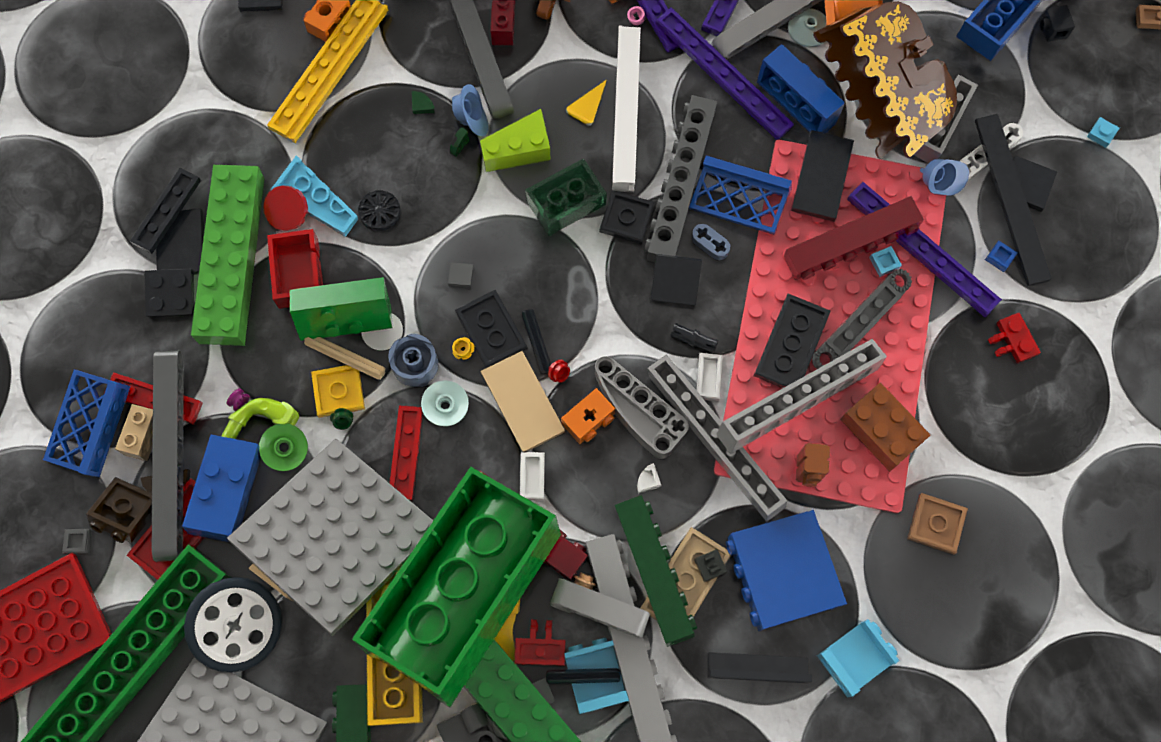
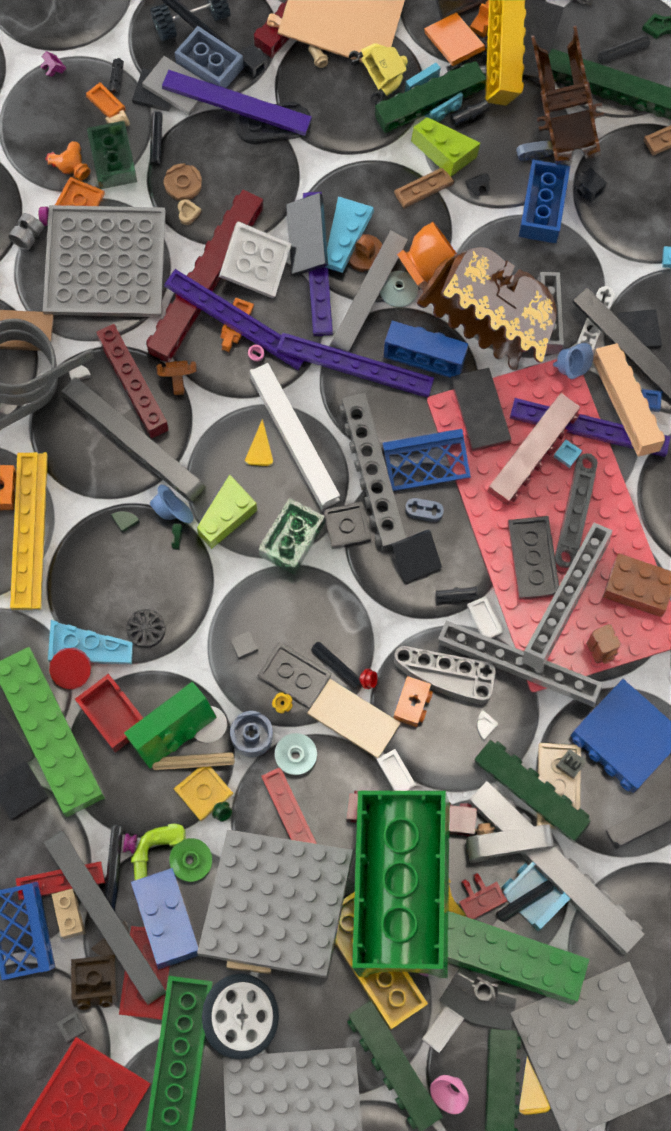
camera: 30 degrees left, 0 degrees up
none -> black axle [104,825,123,911]
none -> light nougat brick [593,343,665,457]

